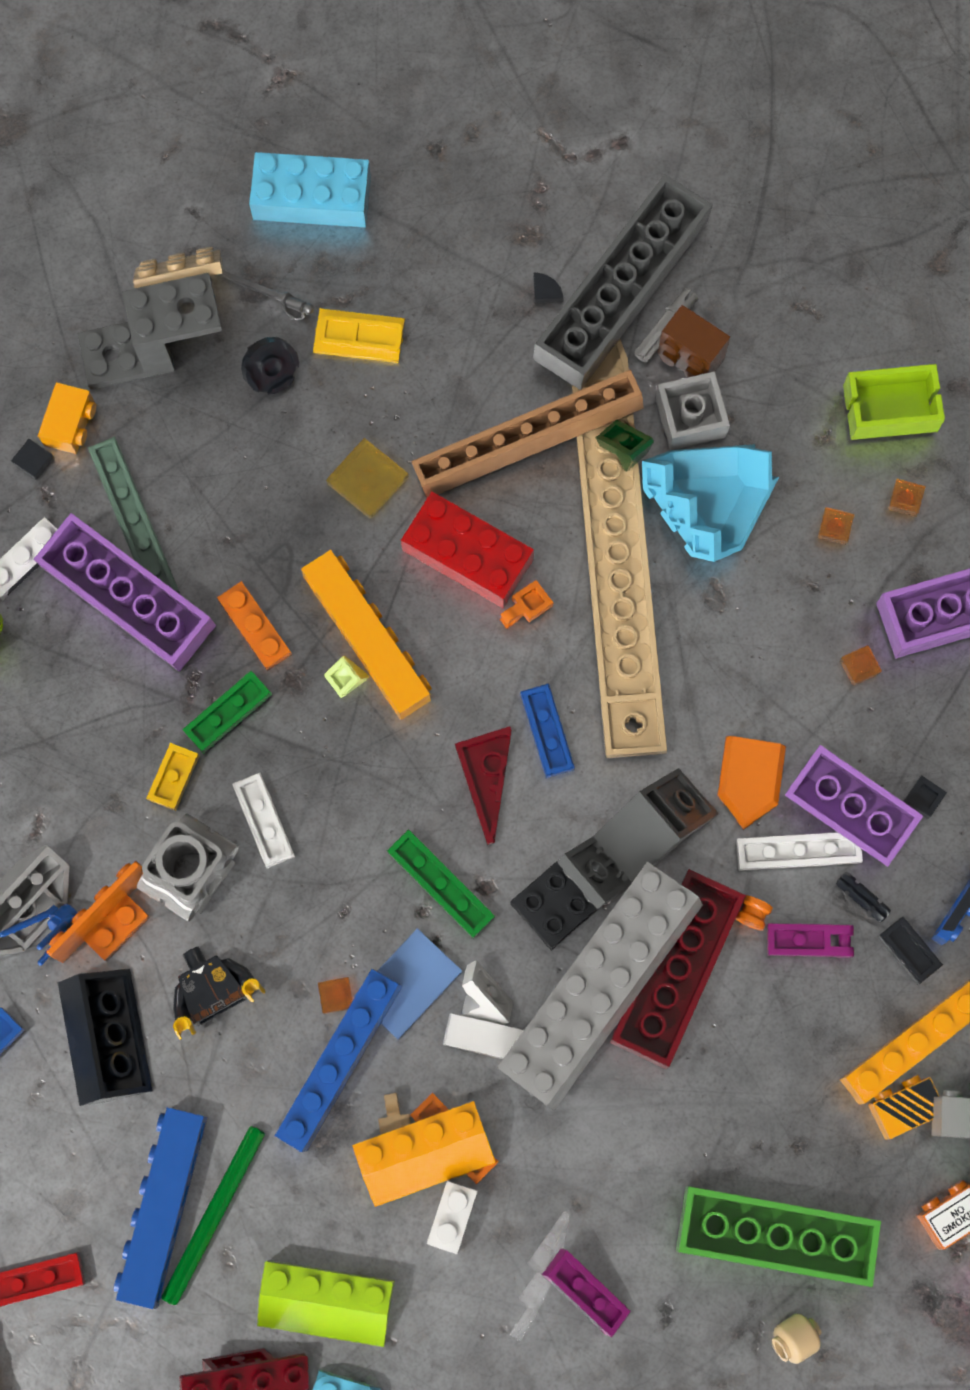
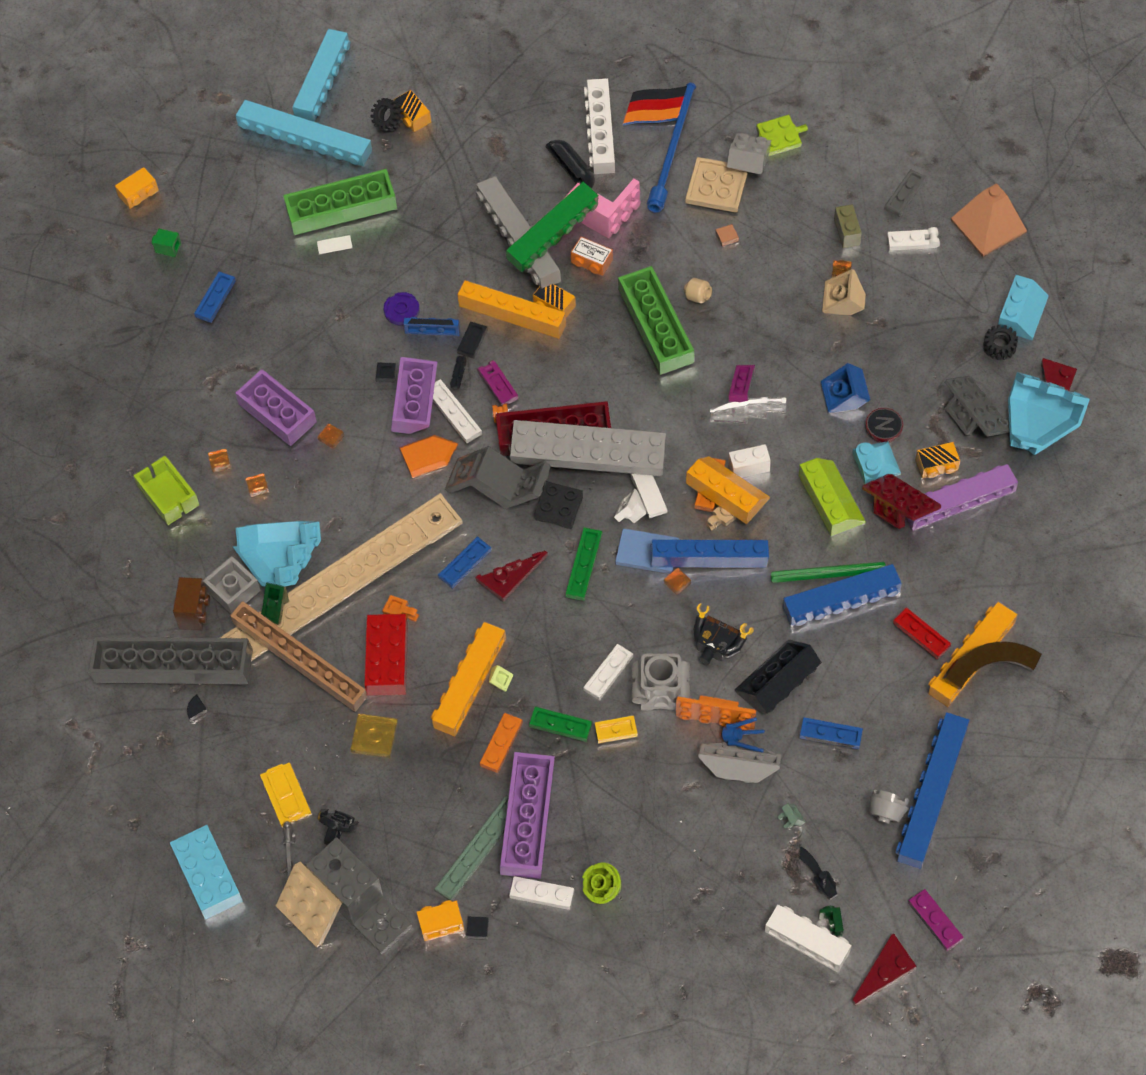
camera: 120 degrees left, 15 degrees down
light grey axle [634,287,699,363] -> none

